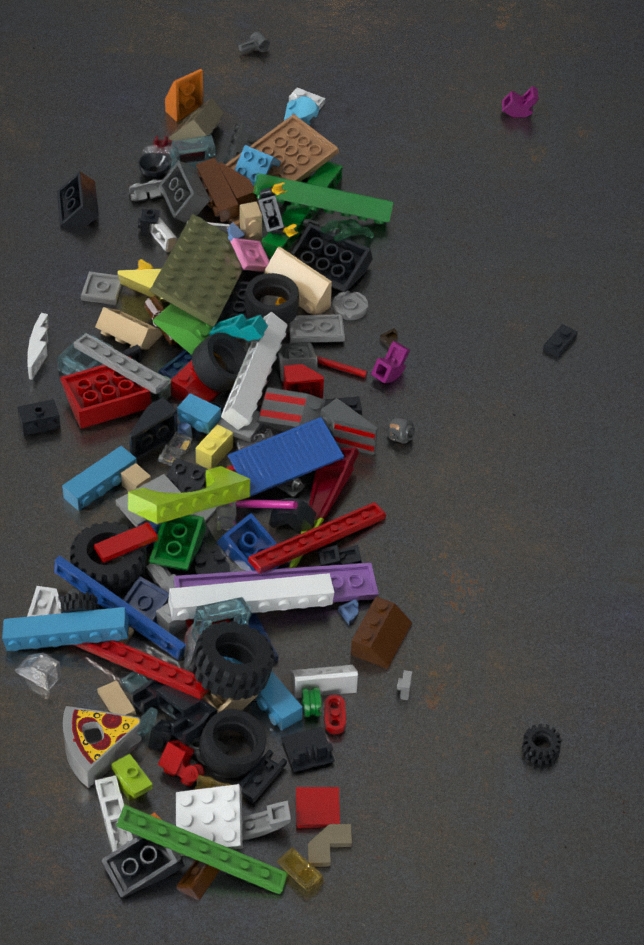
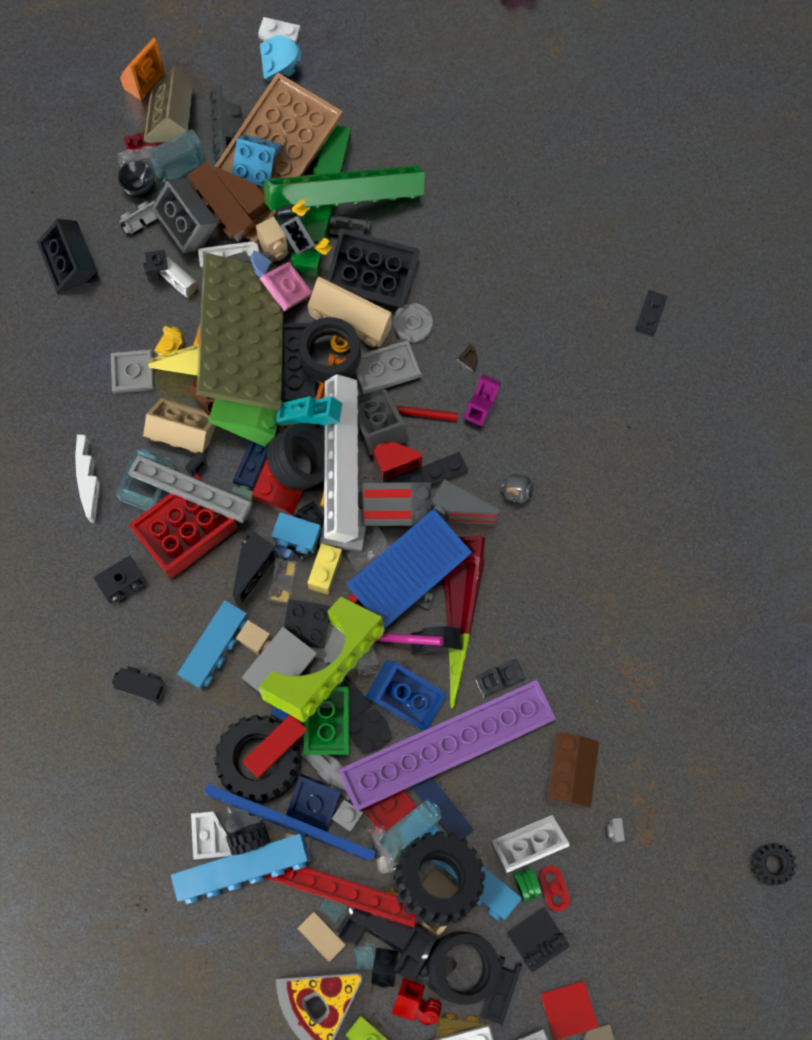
camera: 15 degrees left, 25 degrees up
clear slope [15,653,61,691] -> none
white brick [168,573,334,621] -> none
red tile [248,502,386,574] -> none
clear green piece [321,219,374,242] -> none
medium blue tile [338,600,359,625] -> none
none -> black brick [112,666,165,705]

